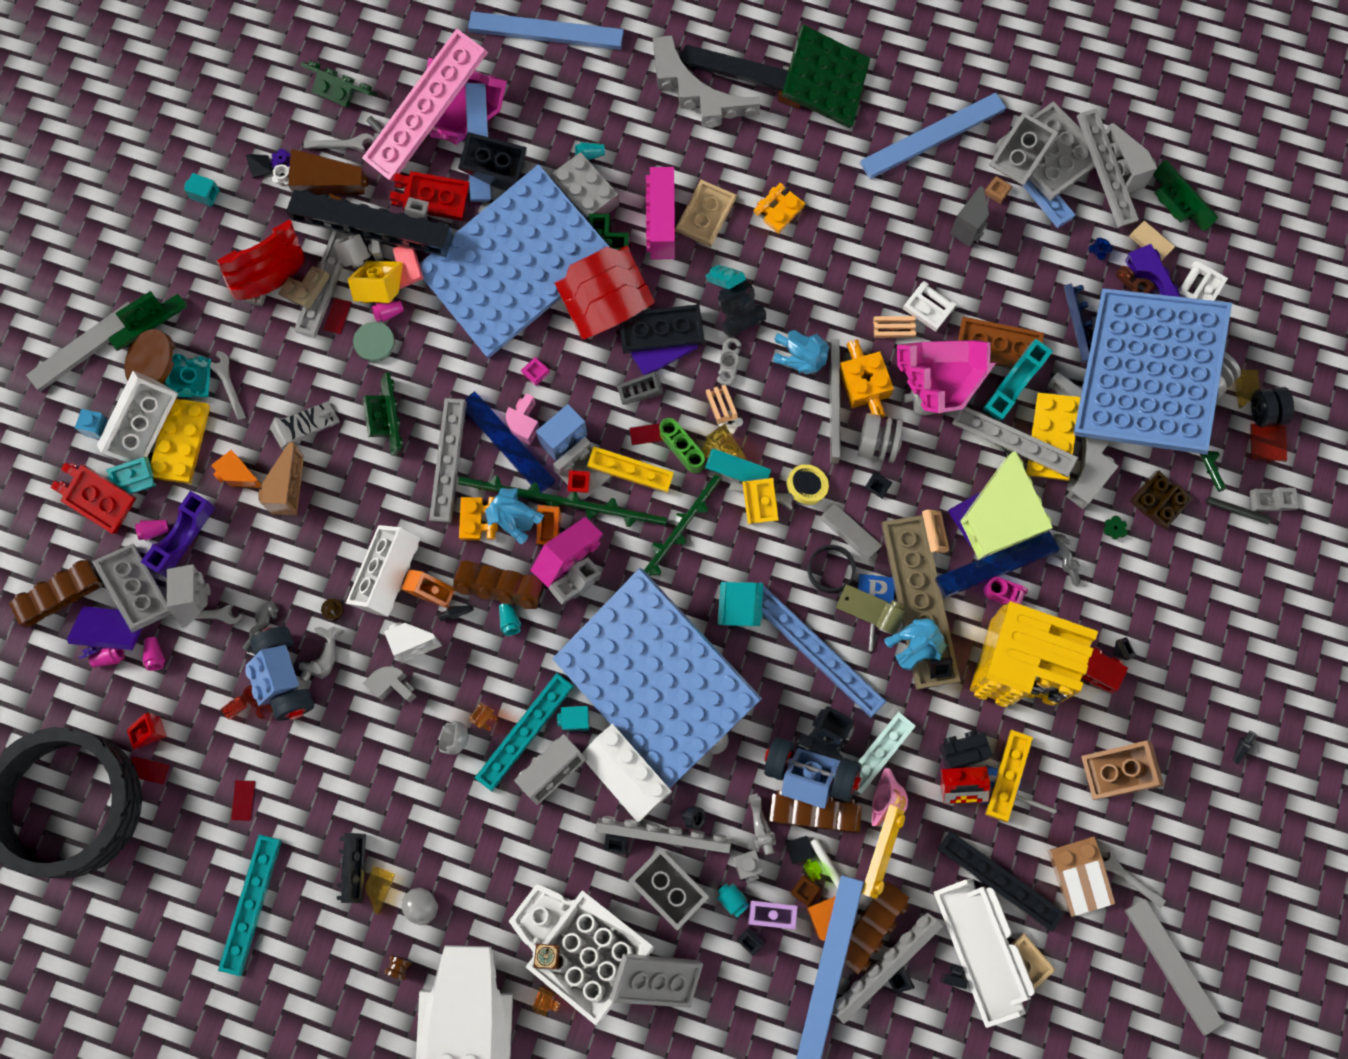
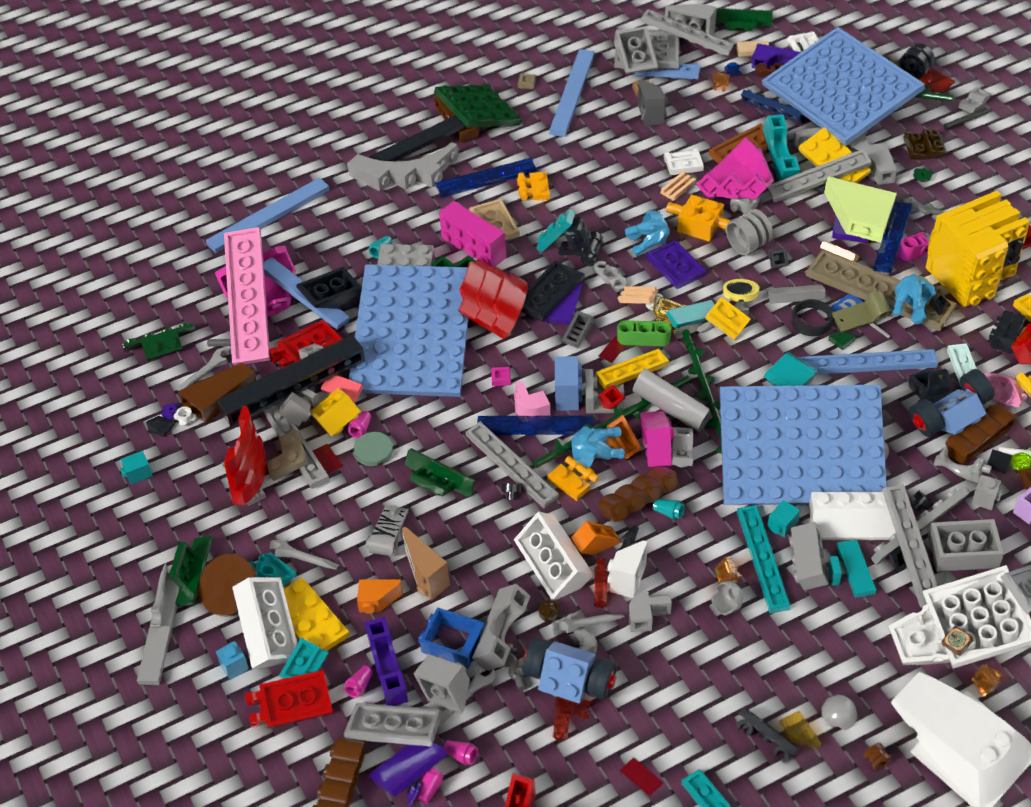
camera: 45 degrees left, 25 degrees down
teal brick [717,883,750,918] -> none
light grey tile [829,339,841,464] -> none
none -> light grey piece [150,563,168,627]
none -> blue window [419,607,485,669]
none -> clear blue tile [435,158,537,198]
none -> light grey arch [472,584,530,670]
none -> black tile [502,483,522,500]
none -> dark tan tile [518,74,536,89]
none -> light grey piece [552,614,625,633]
none -> clear red bar [594,558,608,608]
none -> light grey brick [633,369,711,433]
none -> dark purple tile [646,240,707,289]
none -> clear orange tile [712,72,730,92]
none -> dark green tile [828,332,856,350]
none -> teal tile [828,556,842,586]
none -> teal tile [836,539,876,598]
none -> light grey plate [882,484,938,608]

